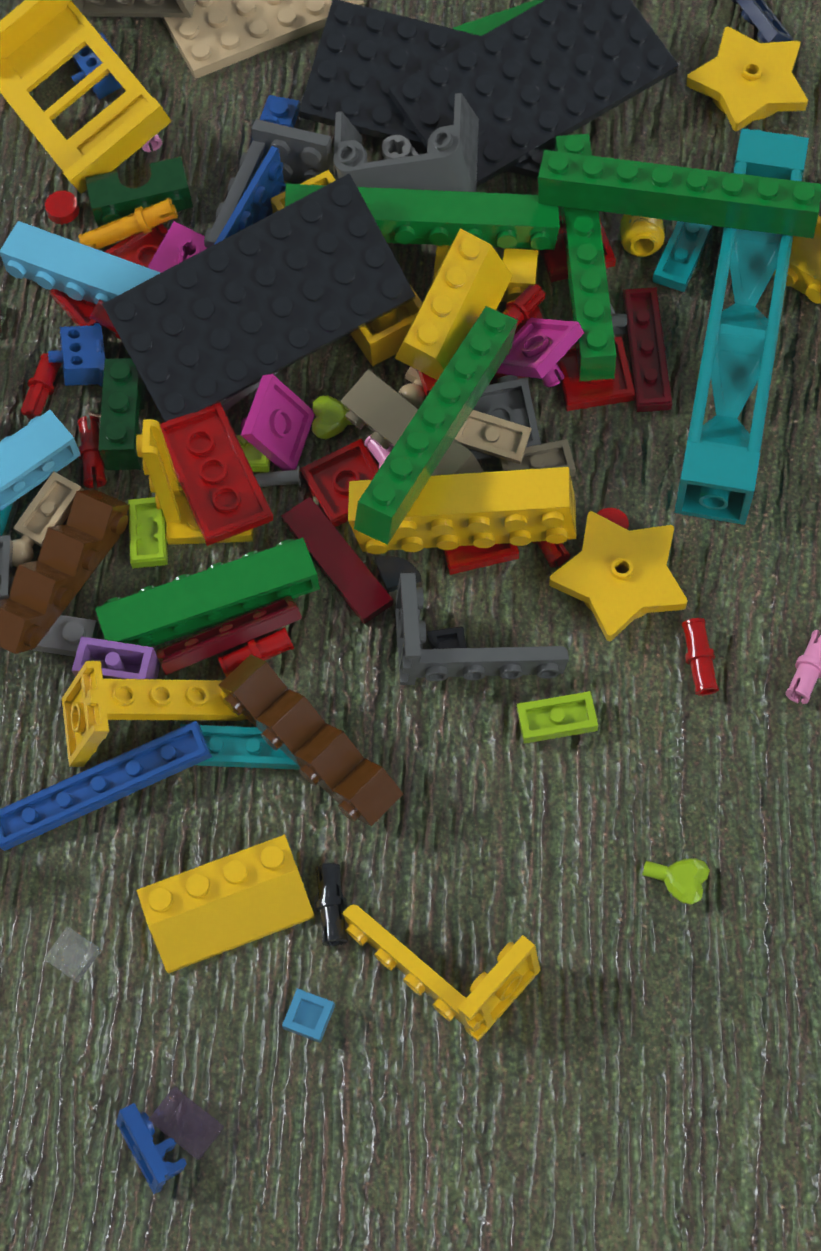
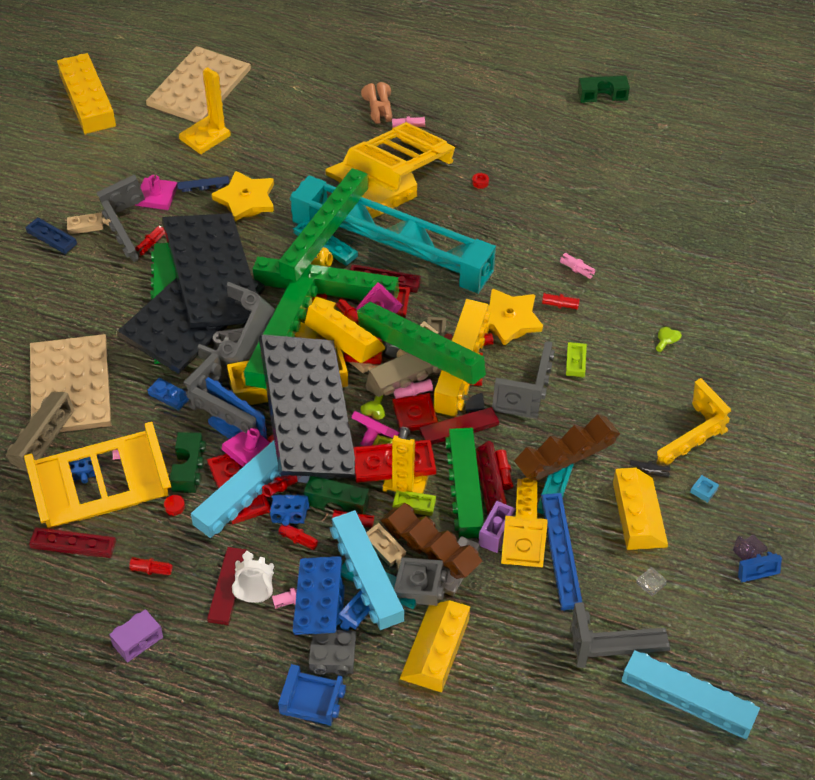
camera: 80 degrees left, 15 degrees down
light orange pin [79,198,178,250] -> none

